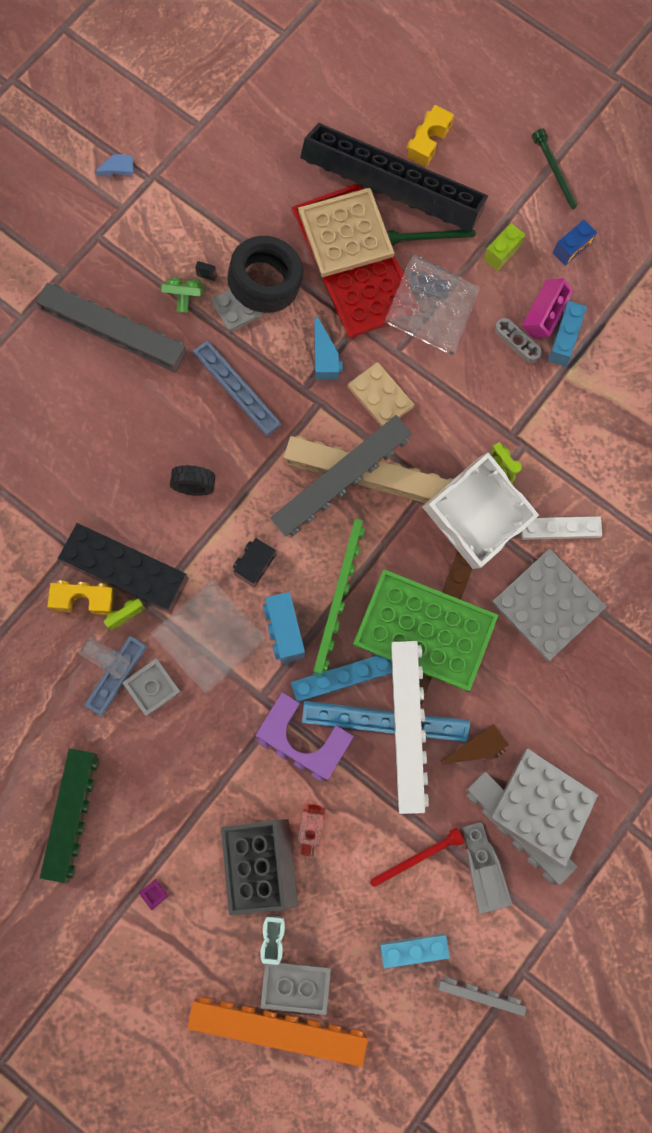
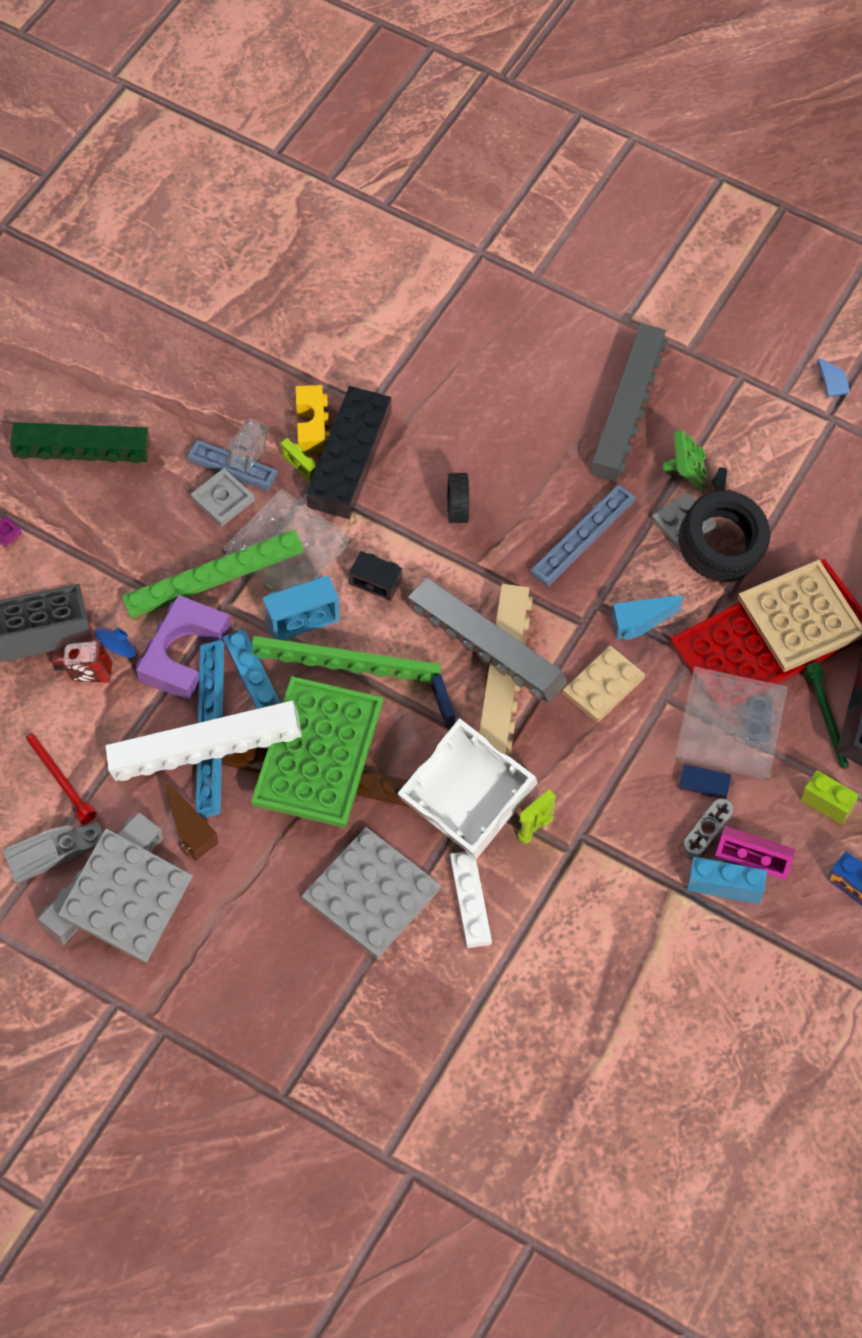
camera: 85 degrees right, 15 degrees down
none -> blue dish [94,627,137,658]
none -> bright green plate [122,529,304,619]
none -> dark blue tile [432,675,455,728]
none -> dark blue tile [679,764,731,799]

